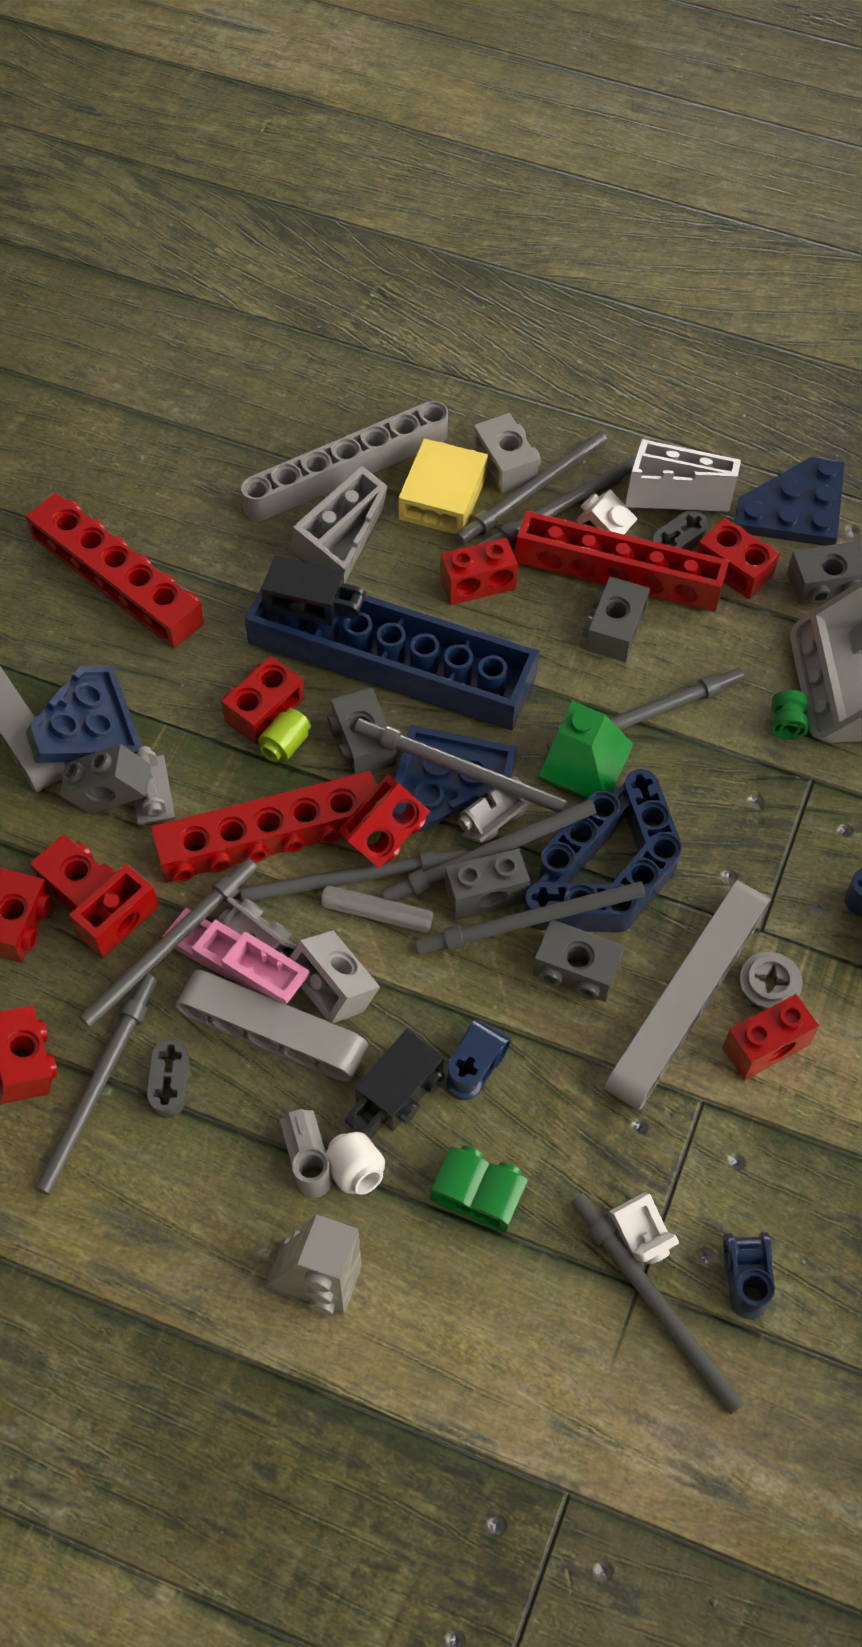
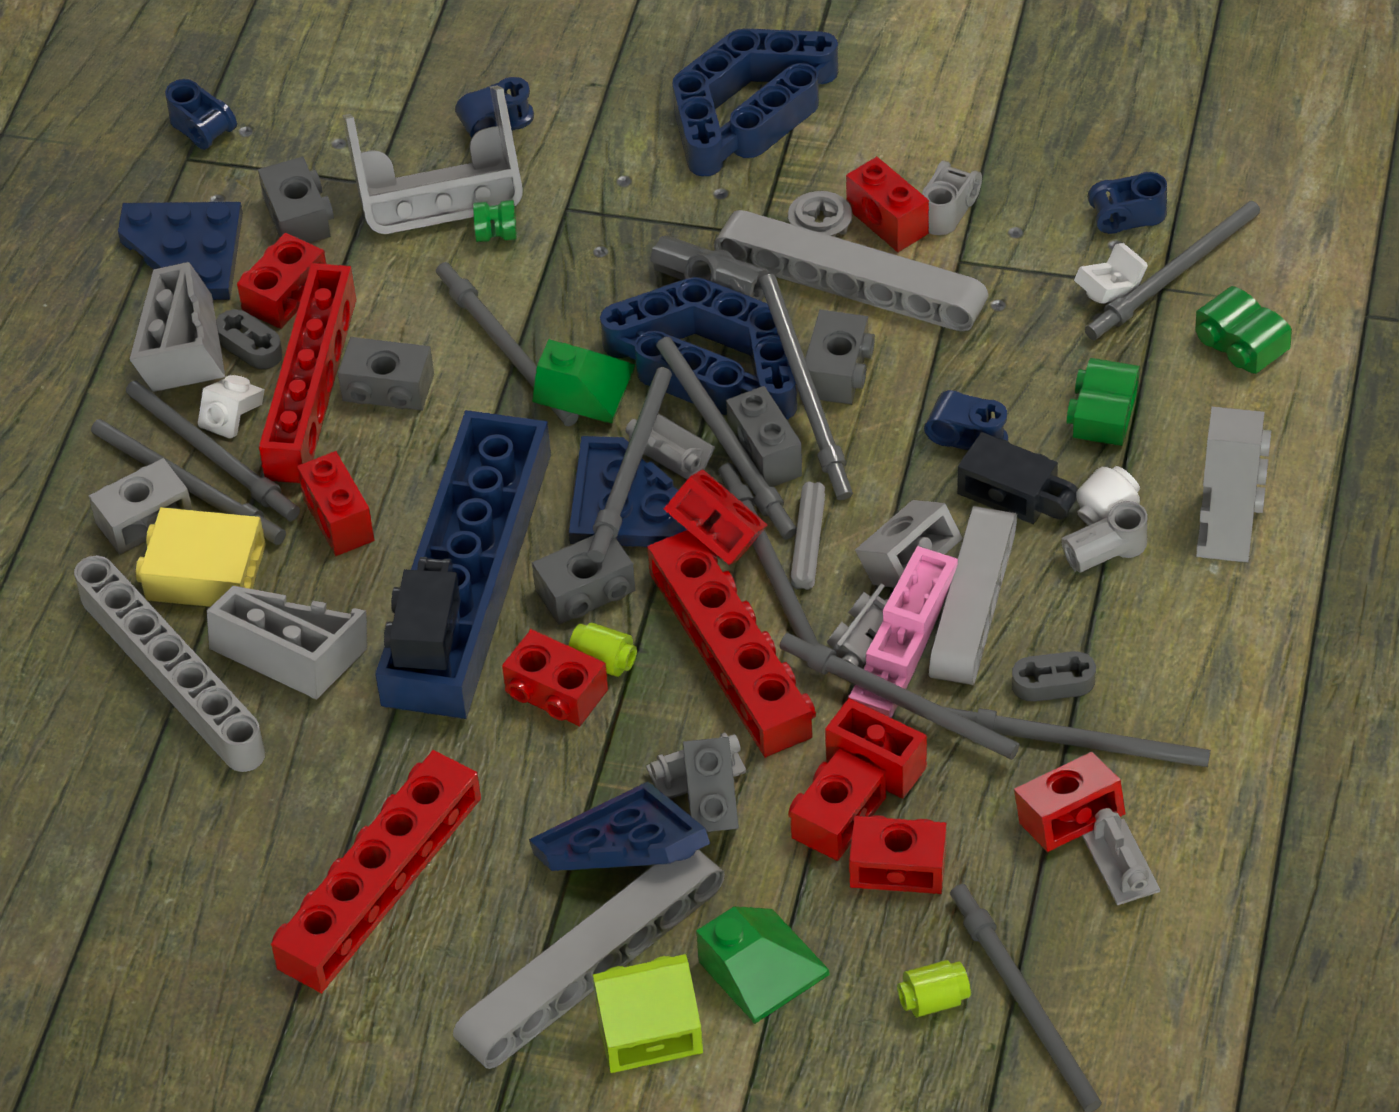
camera: 95 degrees left, 10 degrees down
none -> dark grey piece [650,235,767,301]
none -> light grey piece [922,161,982,235]
none -> green brick [1195,286,1292,374]

